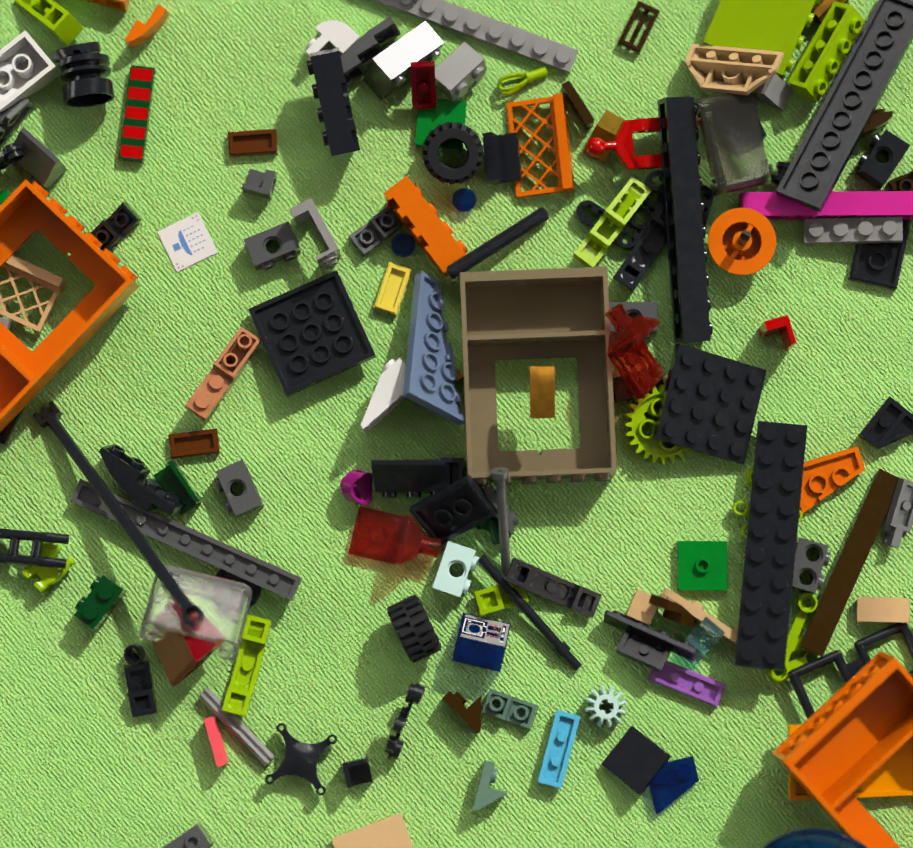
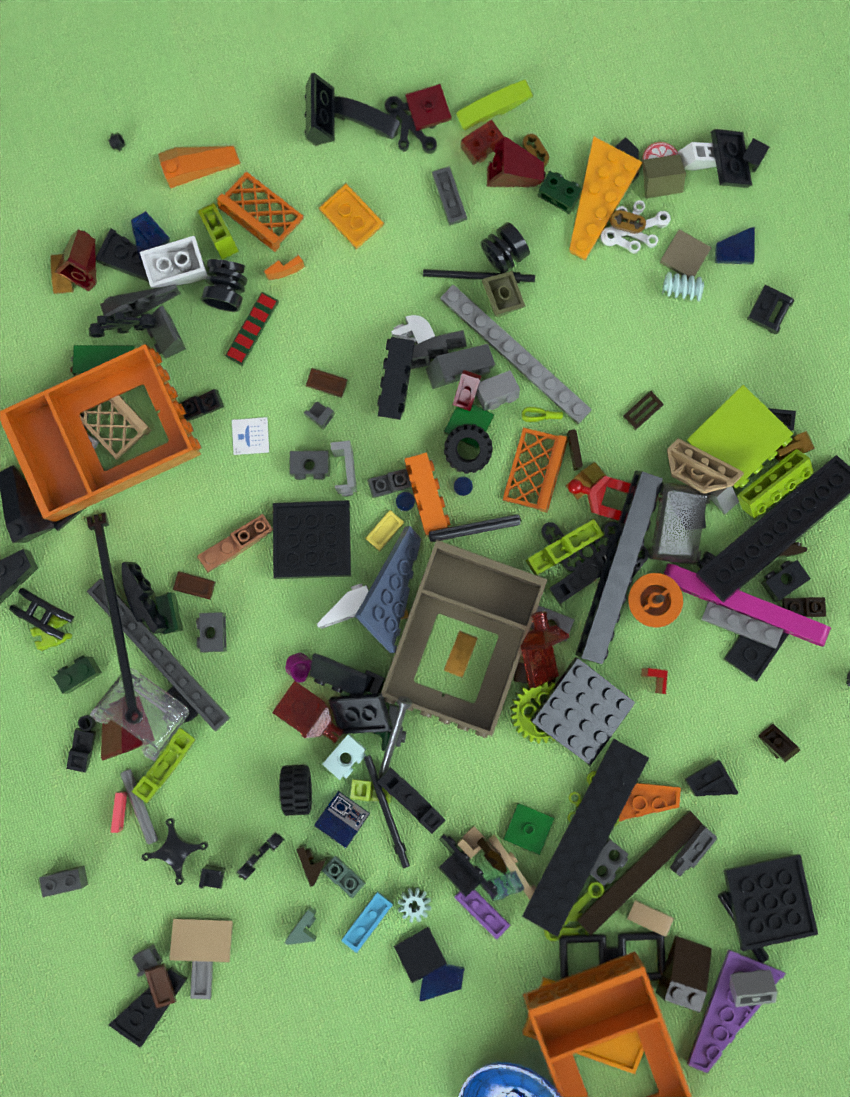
camera: 25 degrees right, 0 degrees up
black panel [483,132,522,185] -> none

